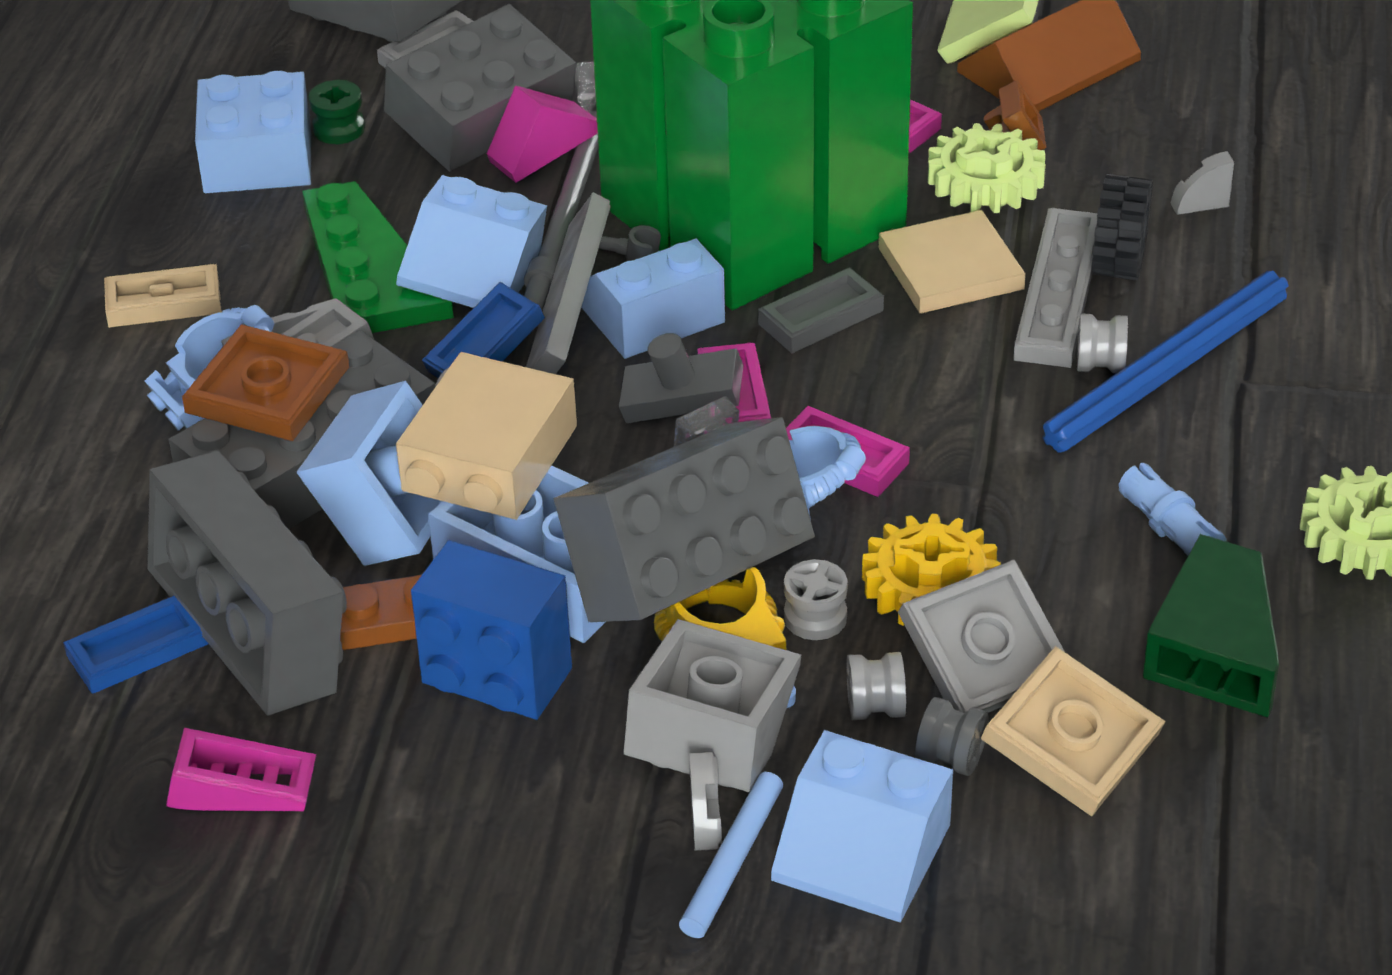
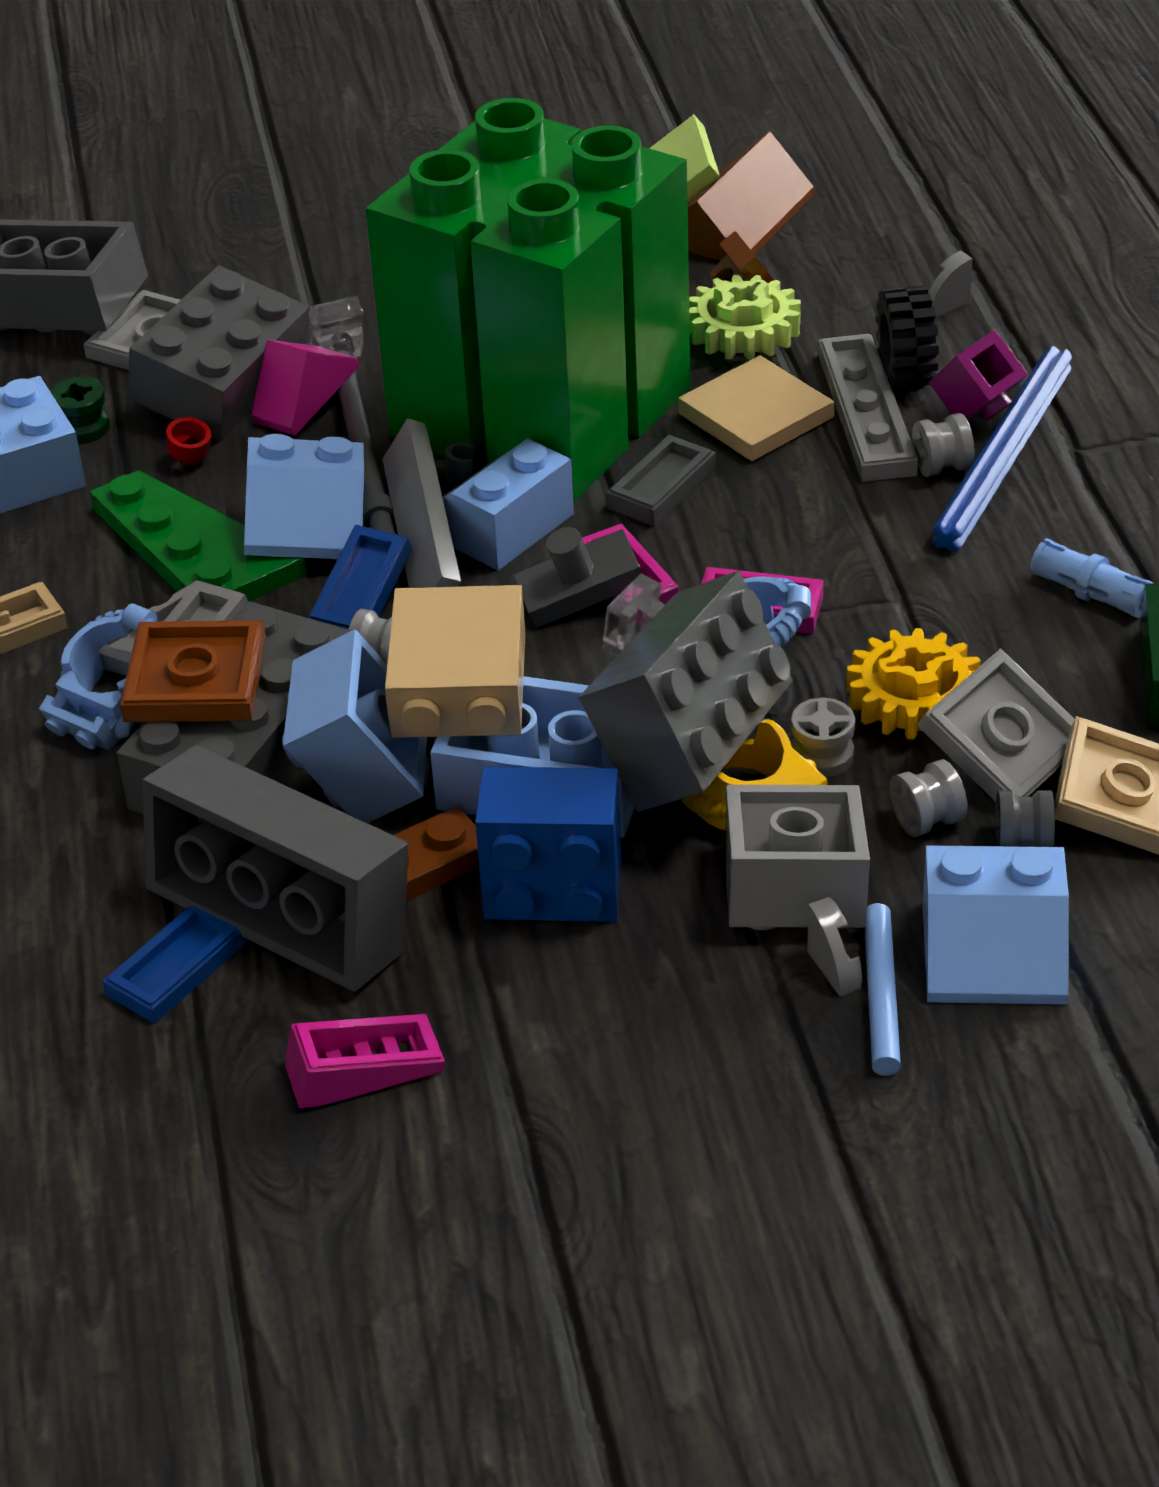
camera: 20 degrees left, 0 degrees up
none -> red hinge [166,417,211,467]
none -> magenta brick [928,330,1029,422]

